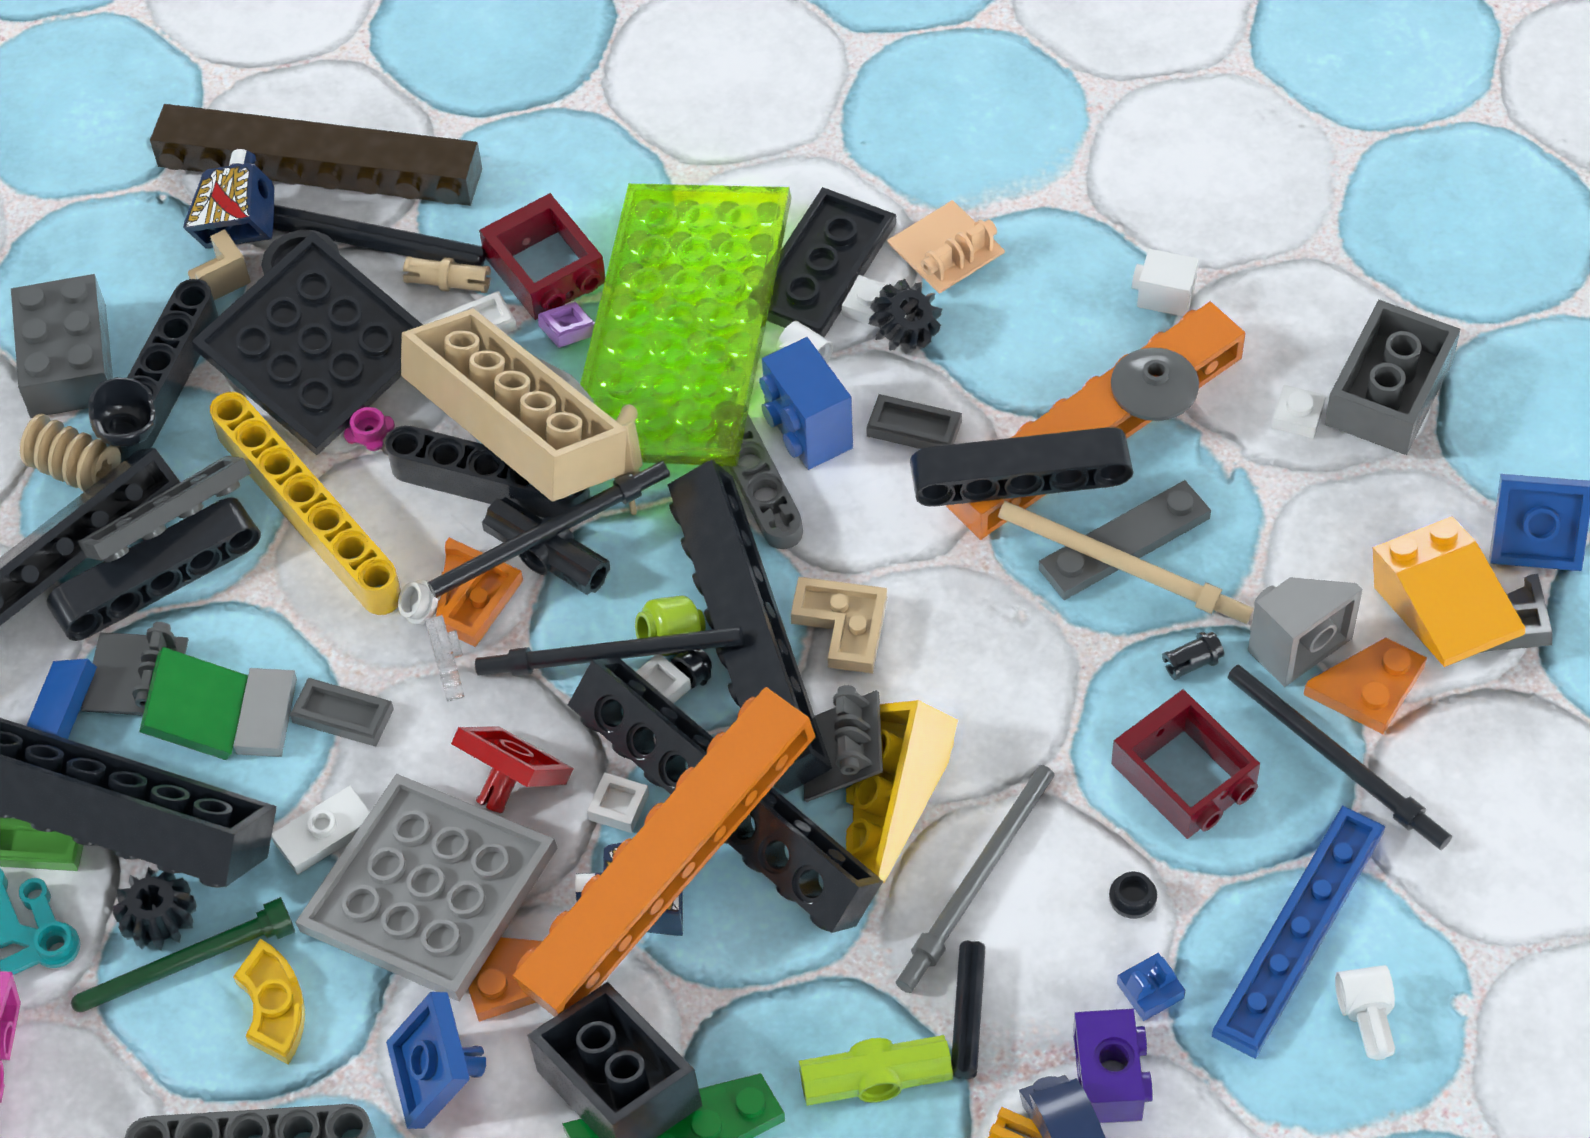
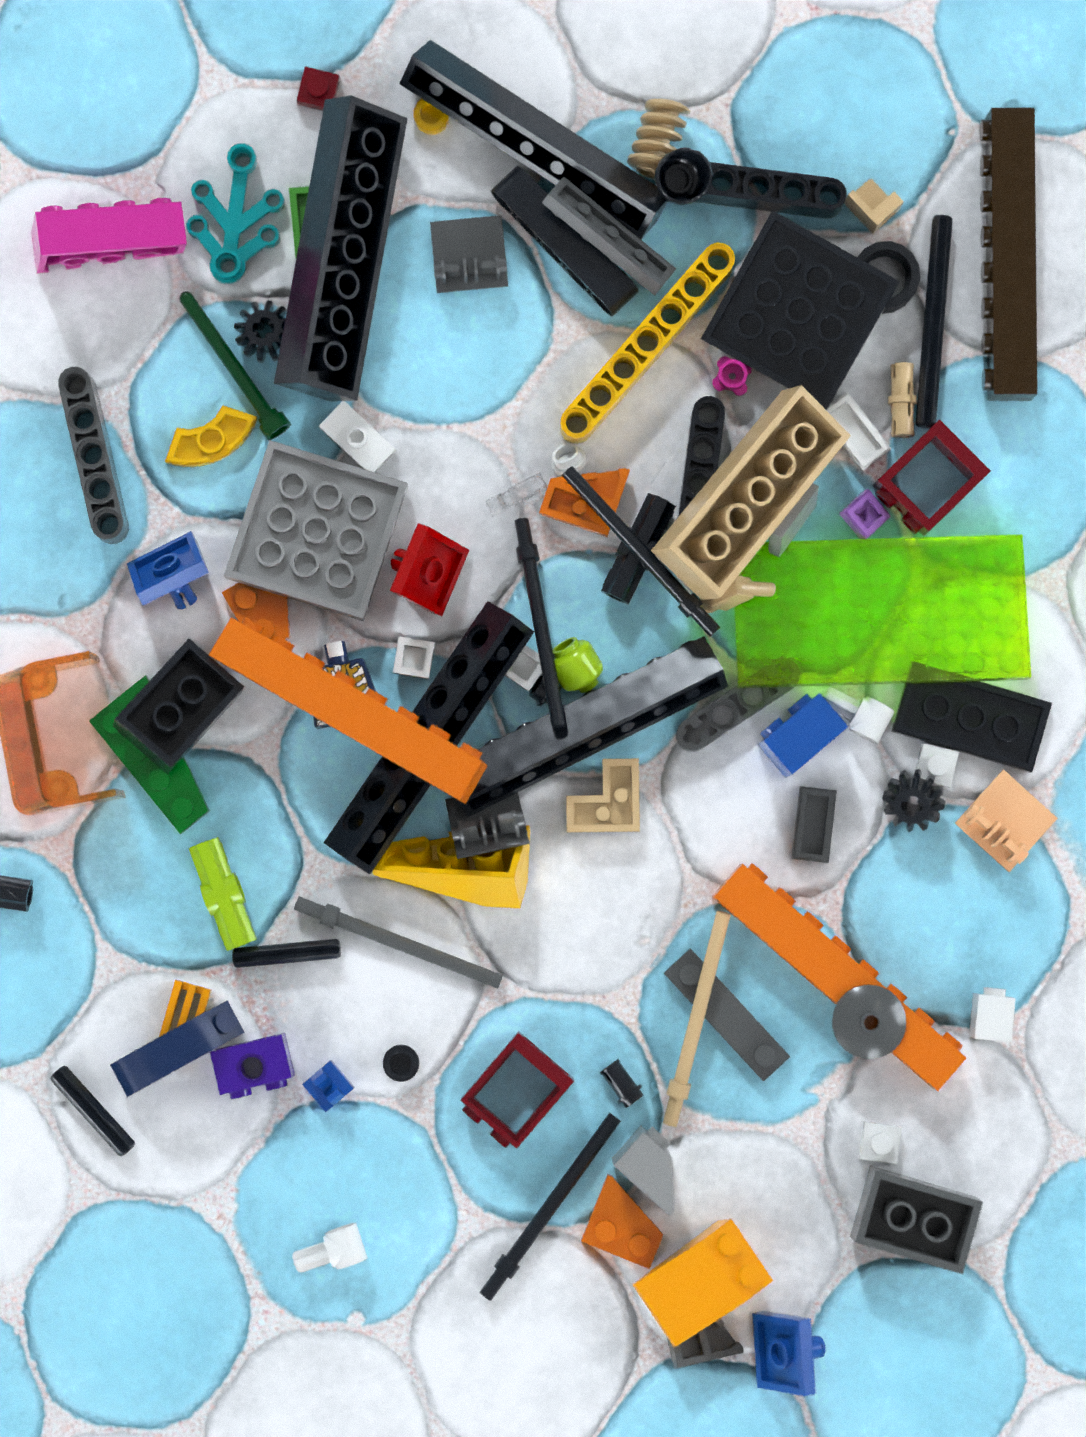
camera: 75 degrees right, 30 degrees up
dark grey brick [11,274,113,418] -> none
blue tile [26,658,97,739] -> none
green tile [139,647,248,760] -> none
torso [183,149,275,249] -> none
light grey tile [234,668,297,757] -> none
dark grey tile [290,678,394,747] -> none
black beam [910,427,1134,507] -> none
blue tile [1212,805,1385,1059] -> none

